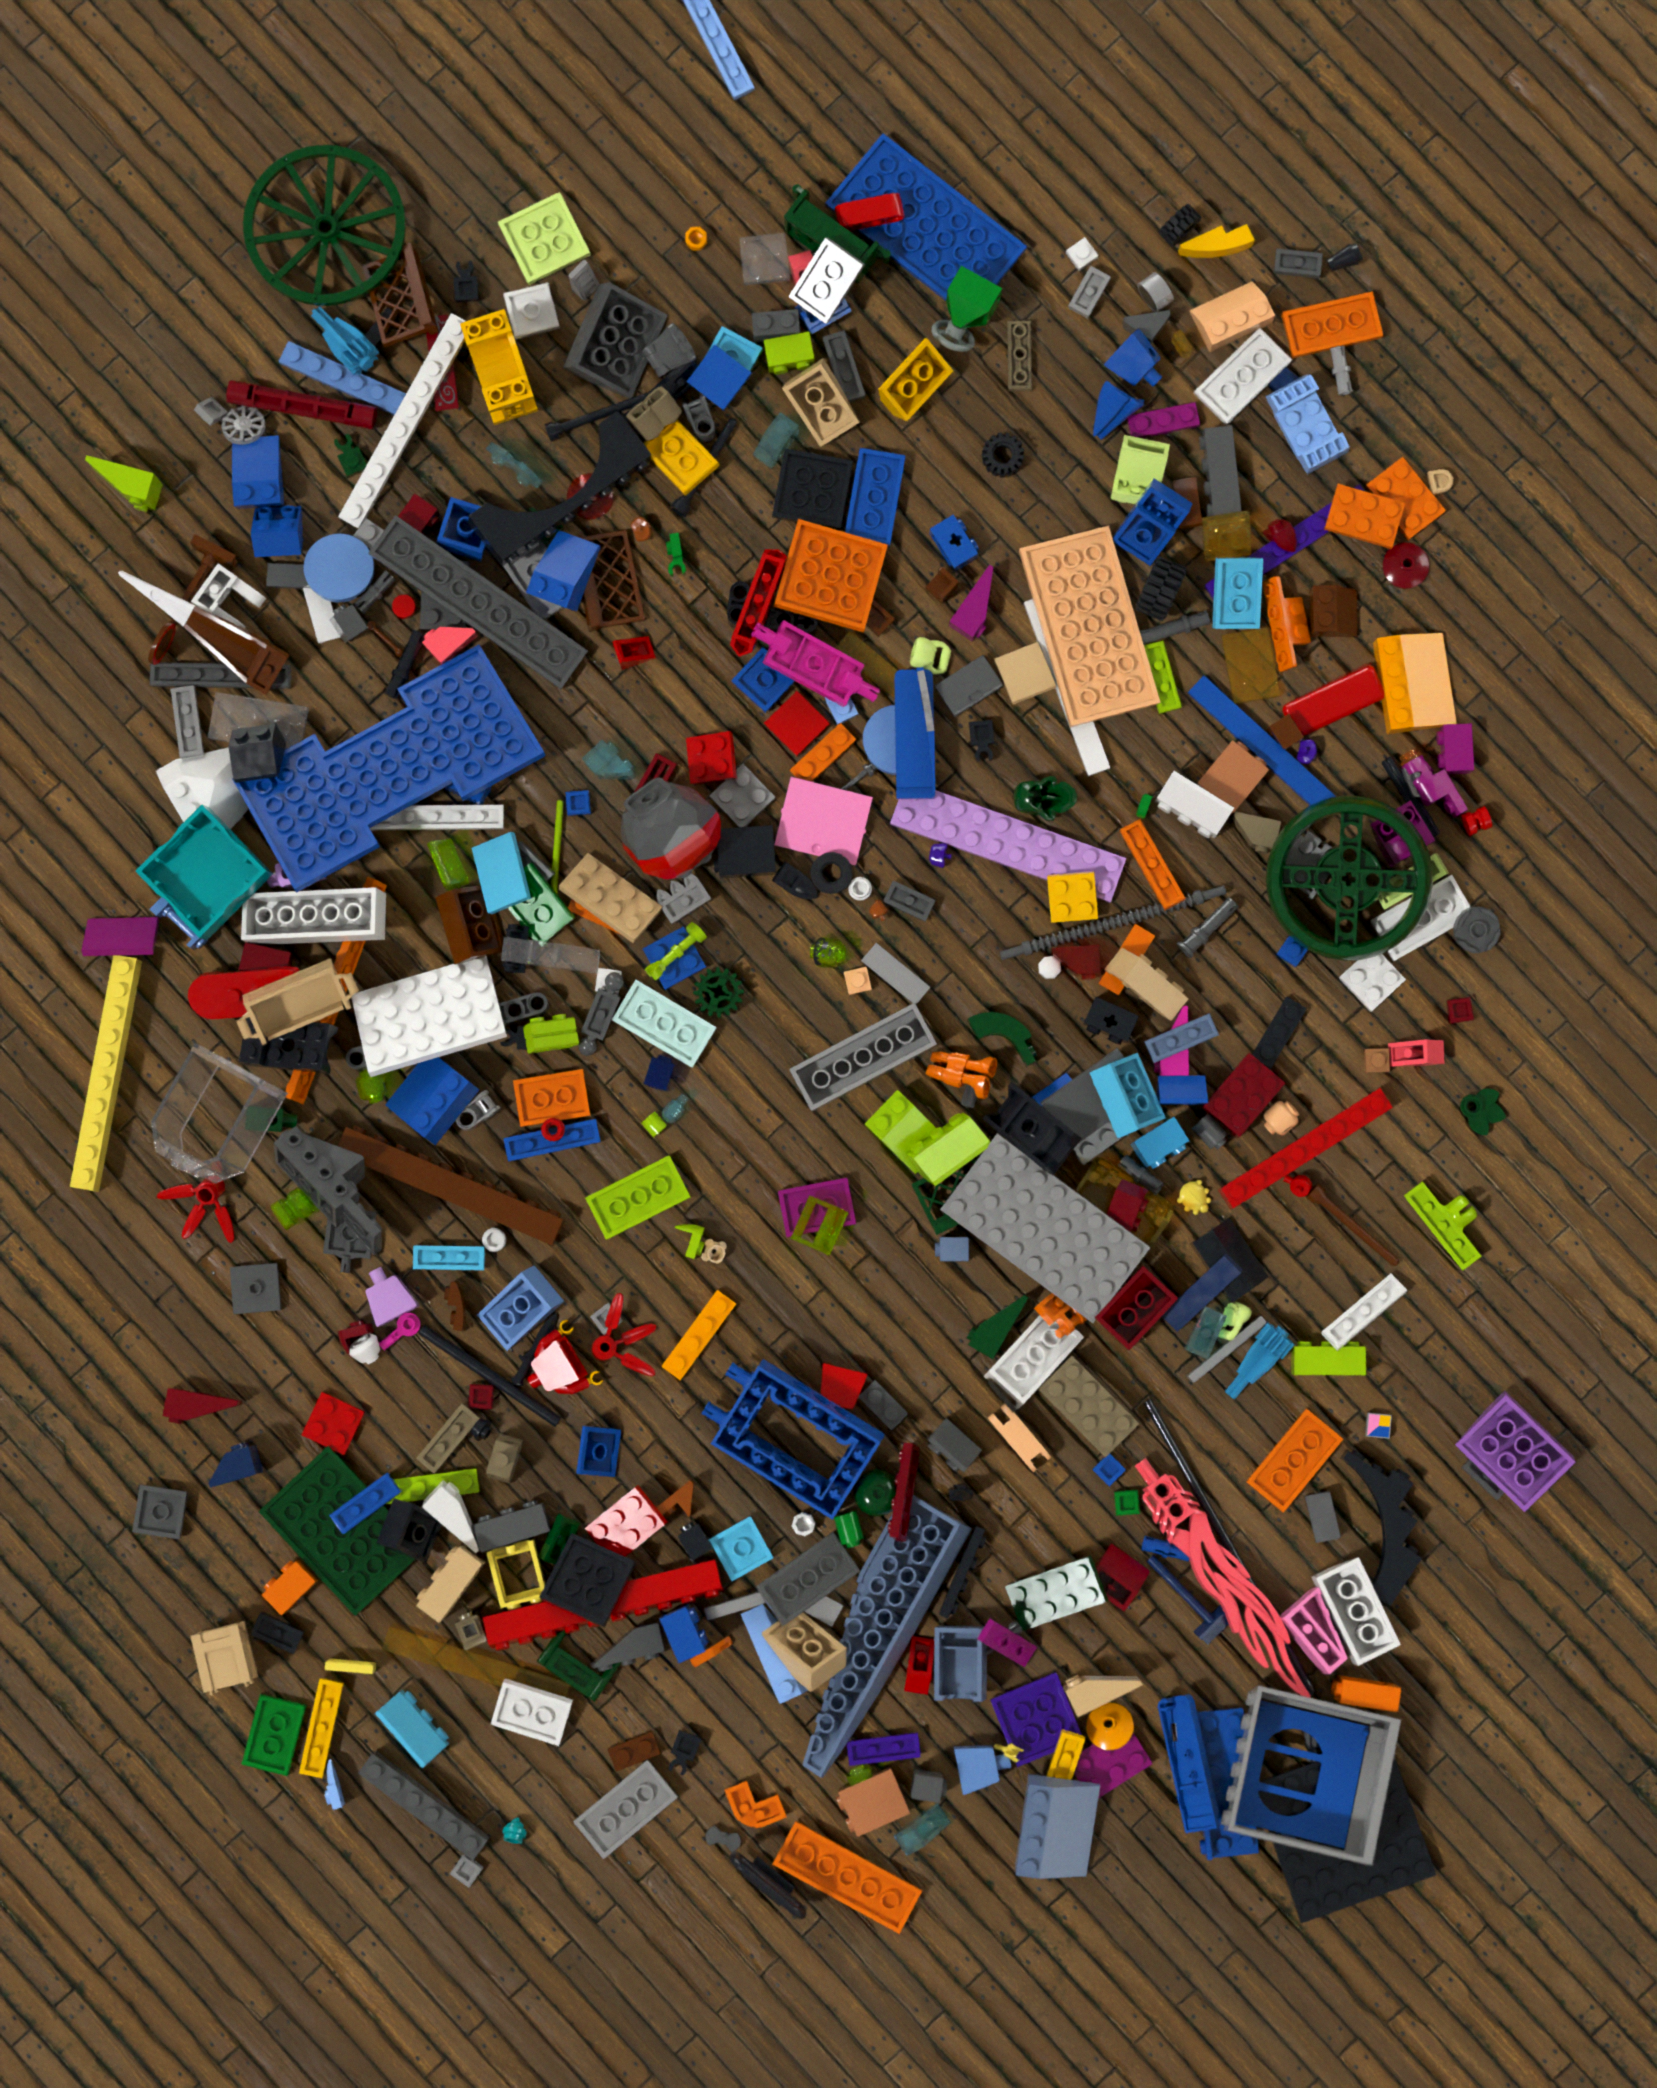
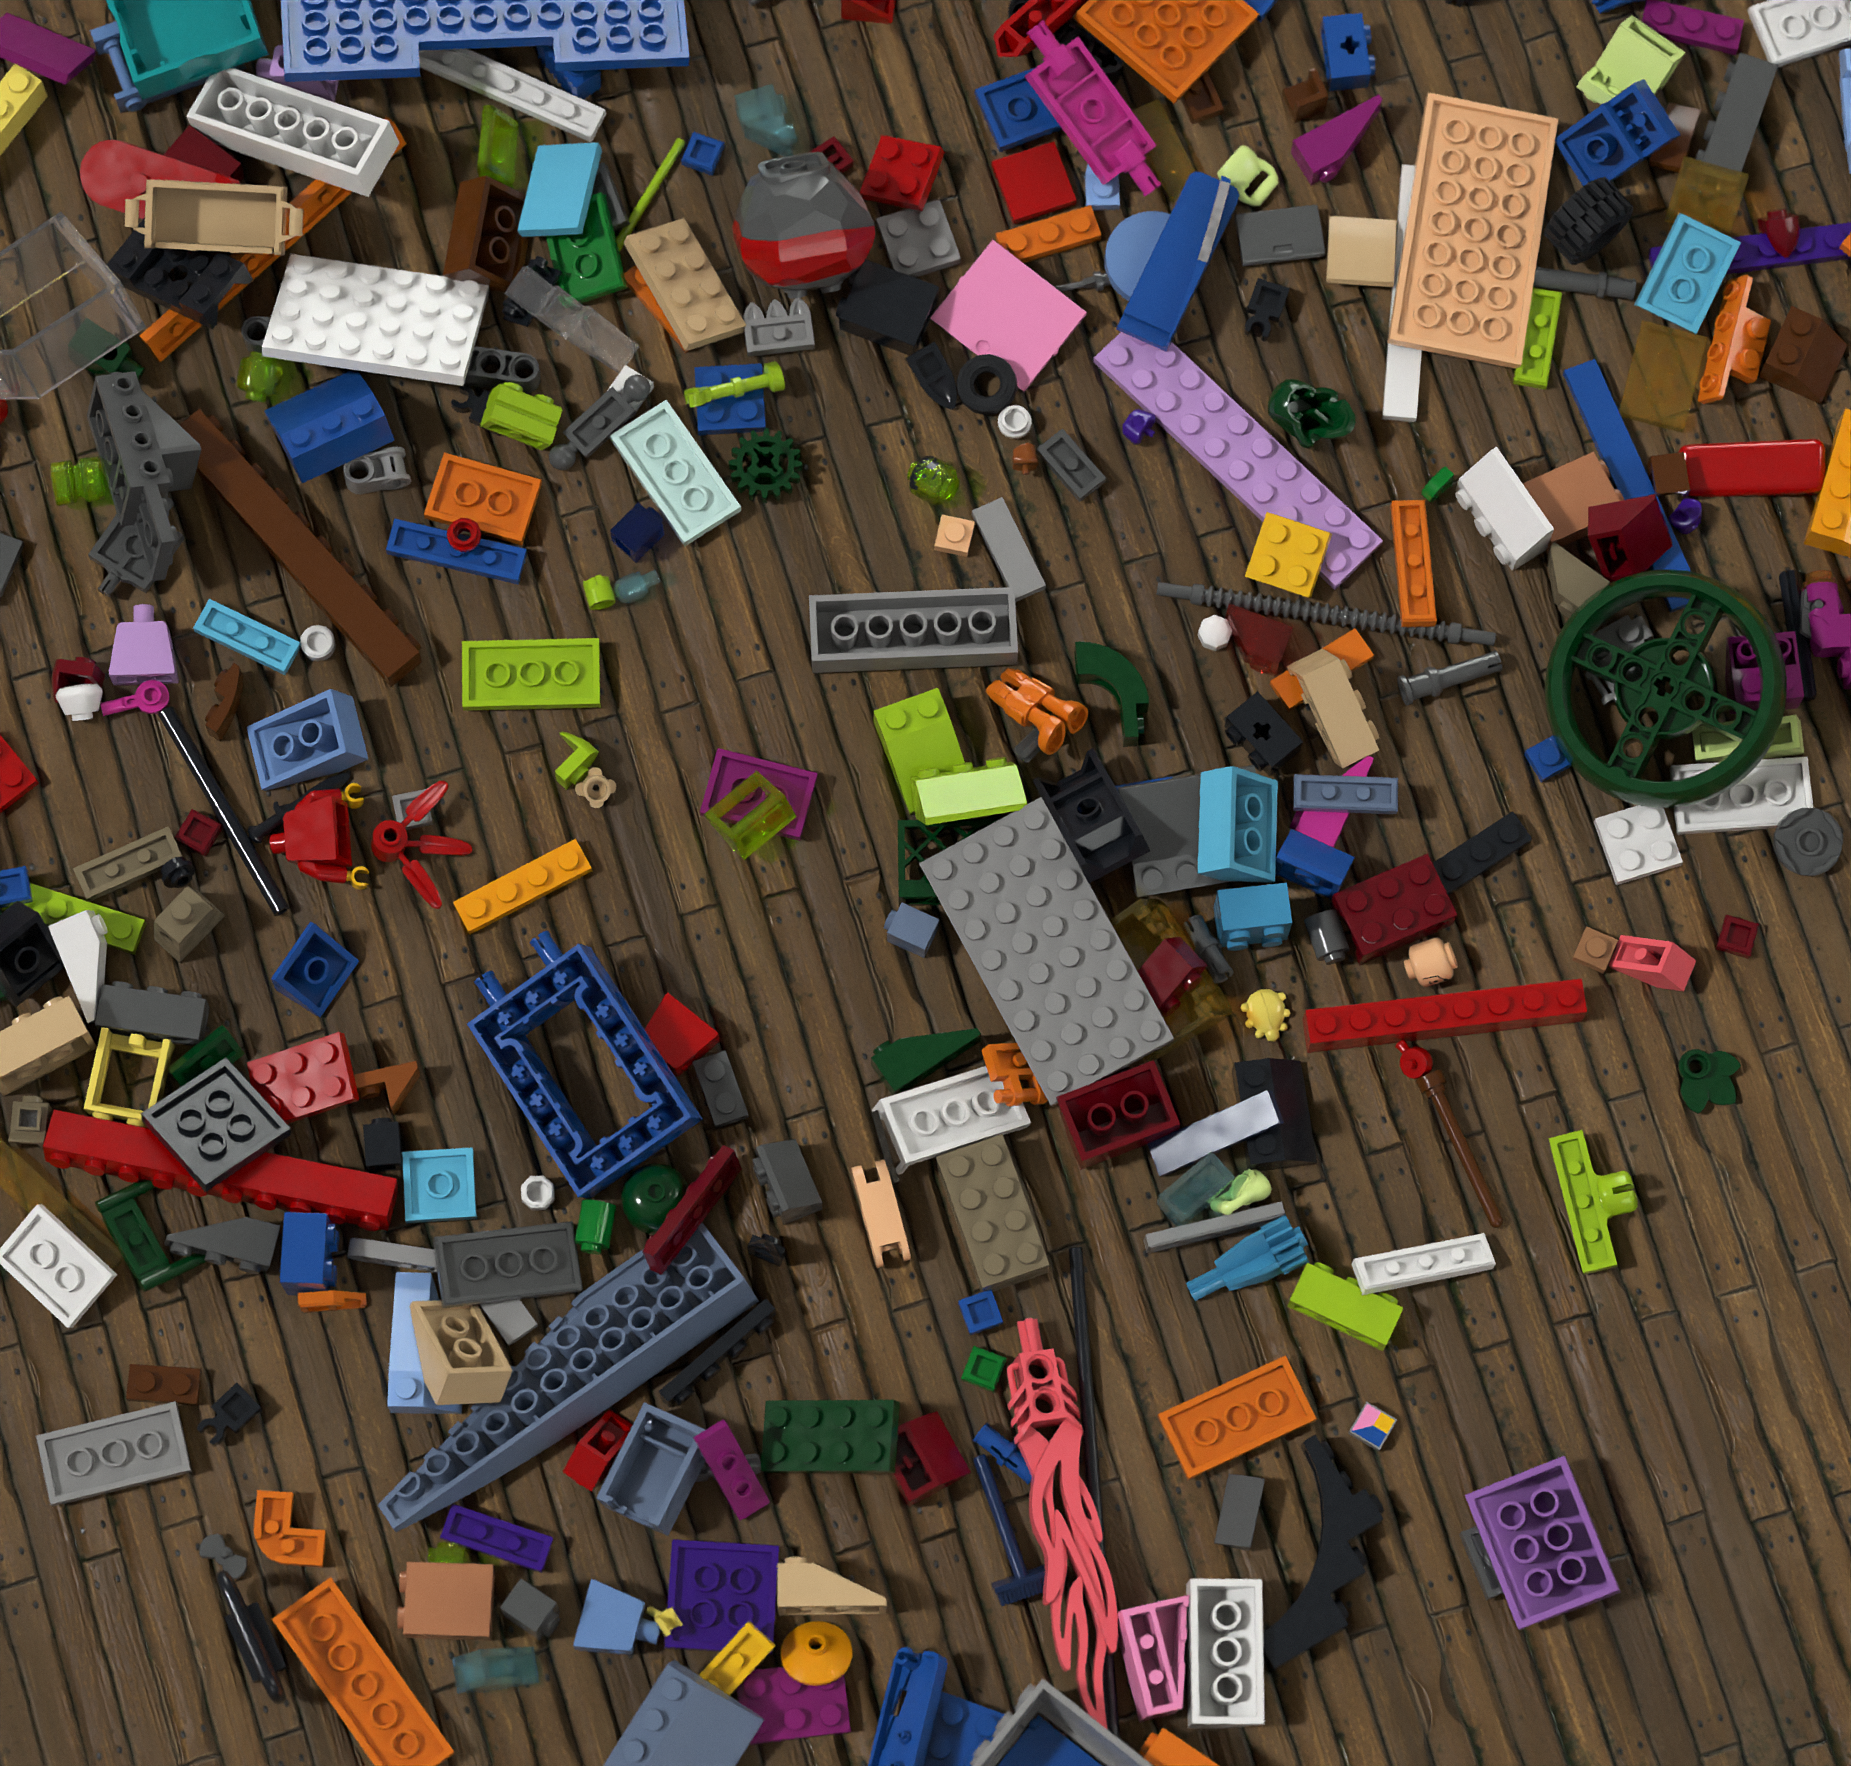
camera: 20 degrees right, 10 degrees down
none -> dark red slope [1588,494,1672,582]

